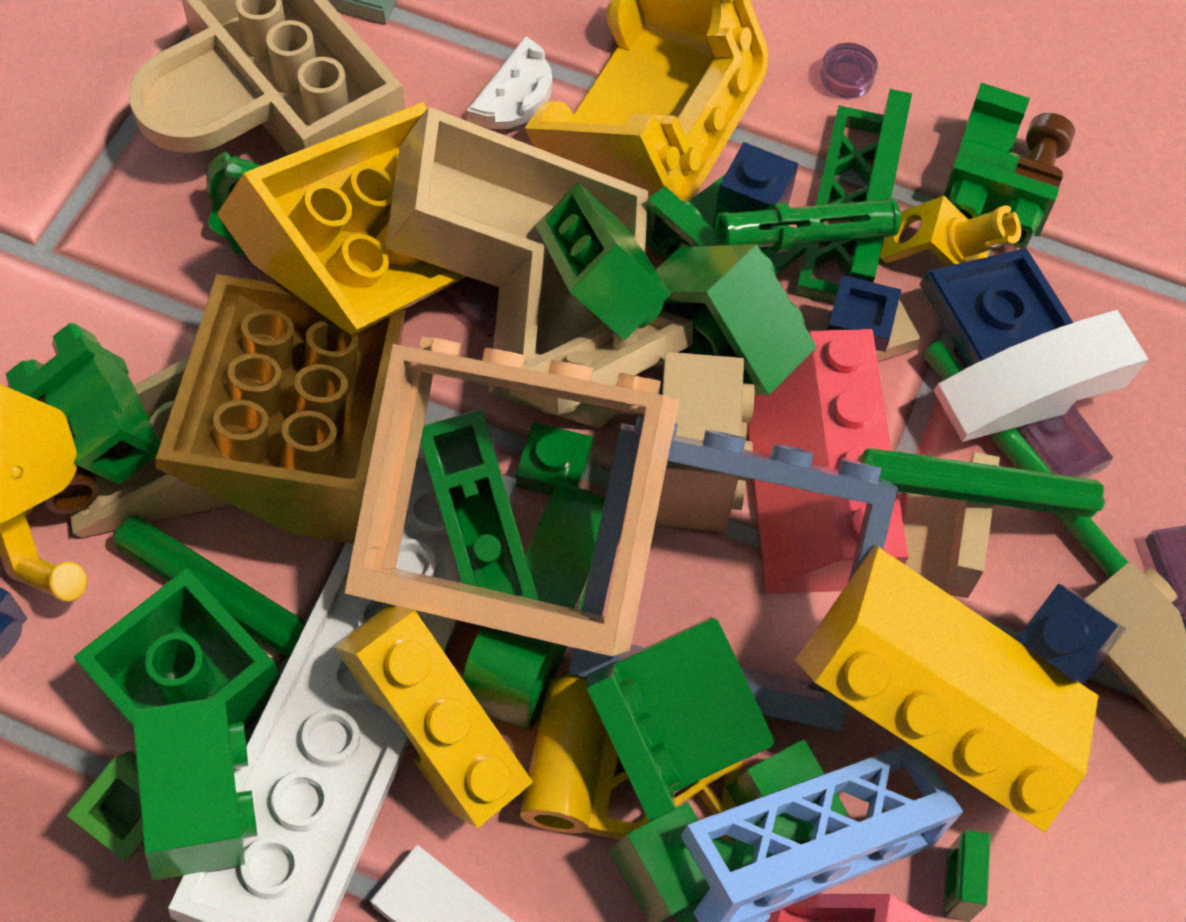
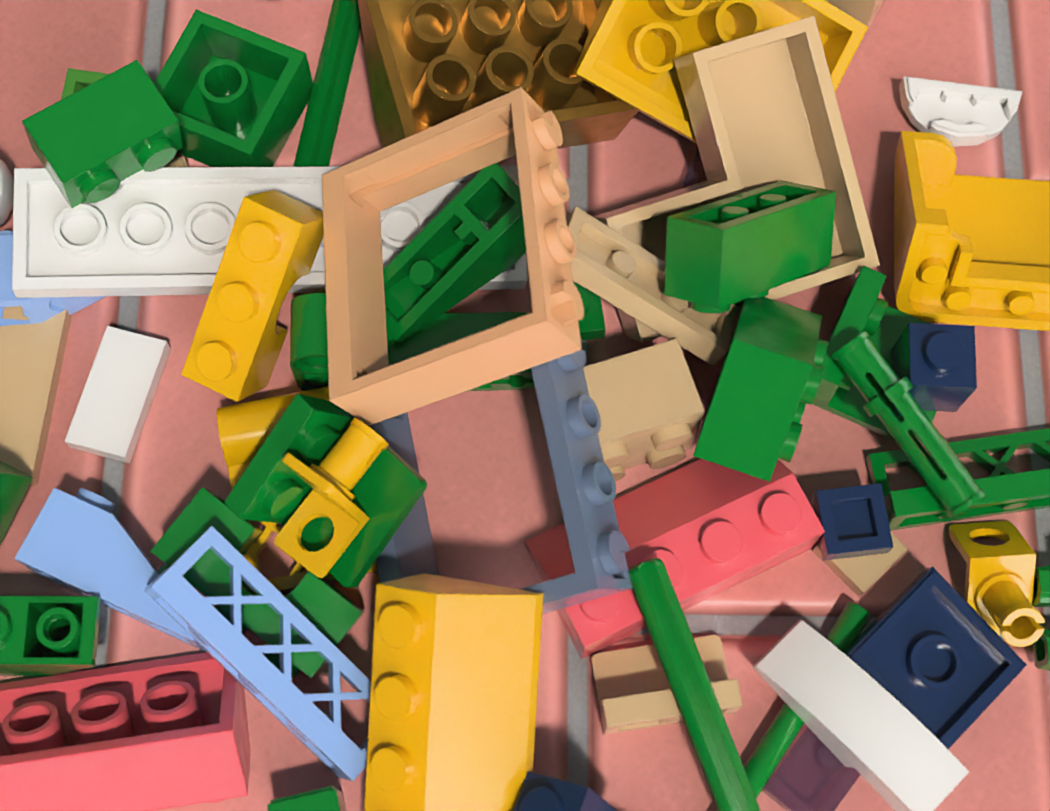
camera: 70 degrees right, 10 degrees up
none -> yellow bracket [274,418,389,578]

